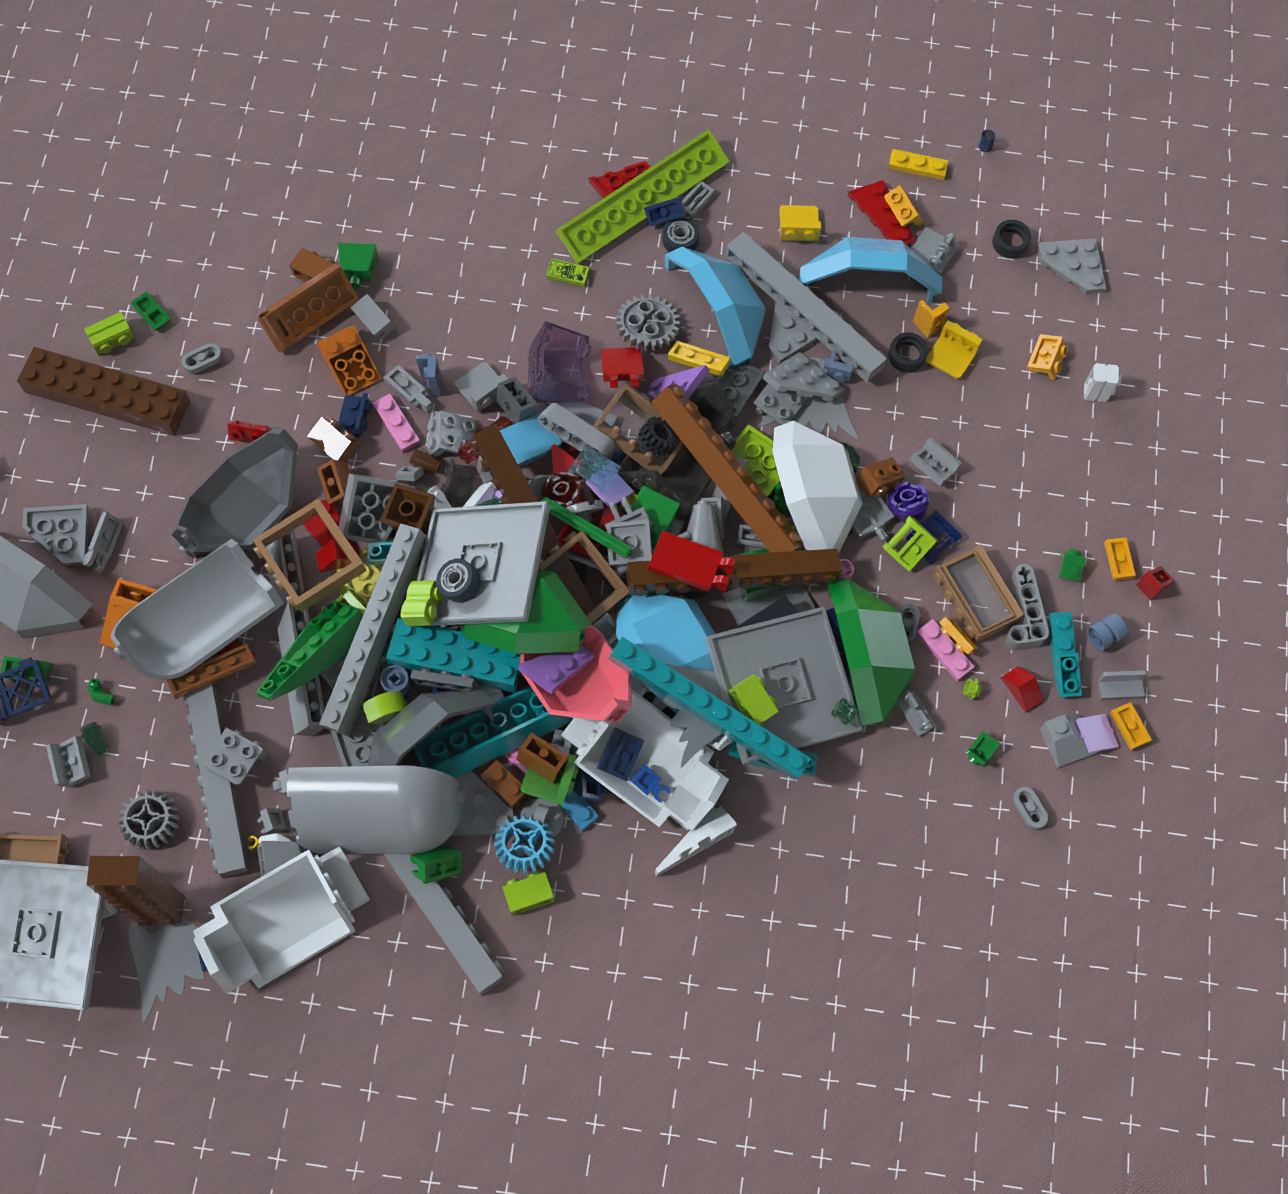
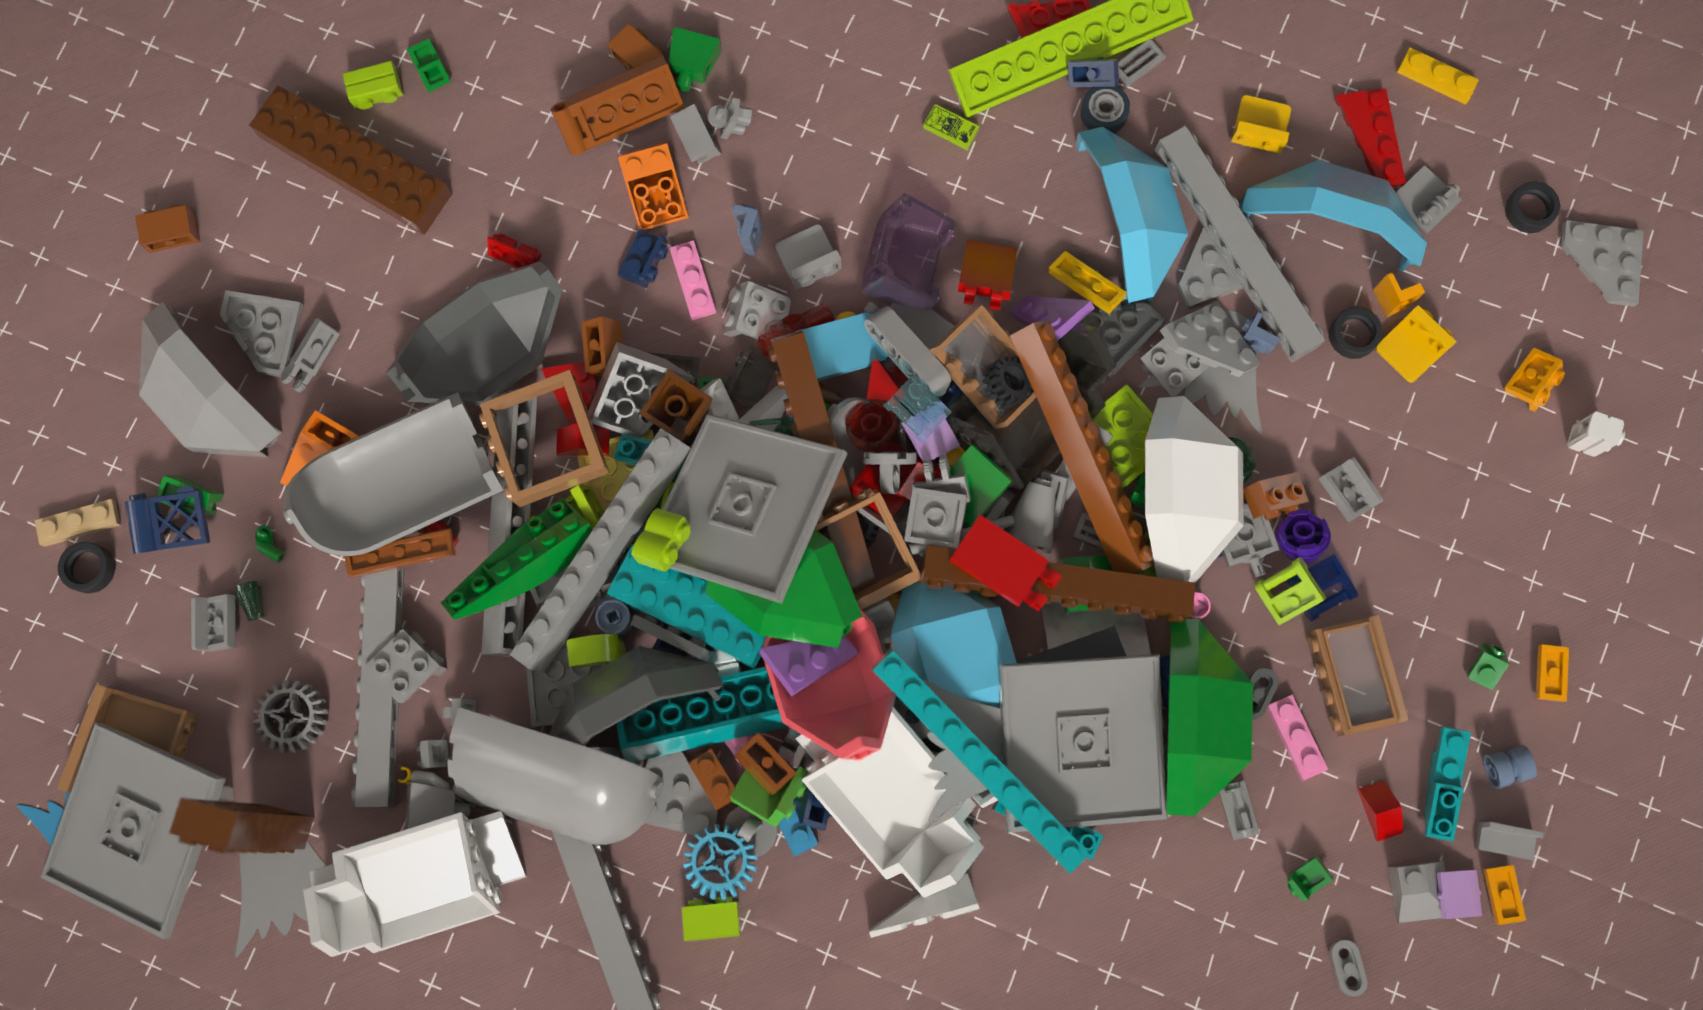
camera: 20 degrees right, 10 degrees up
light grey plate [182,343,222,374] -> none
brick [307,417,359,463] -> none
light grey hinge [384,365,433,413] -> none
light grey tile [395,466,424,481] -> none
reddish brown cone [409,448,442,473] -> none
green hinge [410,844,462,884] -> none
wheel [436,558,481,603] -> none
dark grey brick [496,377,538,424] -> none
green axle [541,497,632,558] -> none
dark blue plate [596,727,644,781] -> none
light grey gear [616,294,680,351] -> none
blue plate [630,764,670,803] -> none
lime brick [728,674,779,725] -> none
clear green wheel [831,698,858,725] -> none
light orange bracket [884,185,924,227] -> none
light orange plate [939,617,978,654] -> none
lime plate [963,679,982,699] -> none
dark blue piece [978,129,996,152] -> none
light grey beam [1005,564,1049,650] -> none
red slope [1137,566,1175,601] -> none
none -> light grey hips [707,98,752,139]

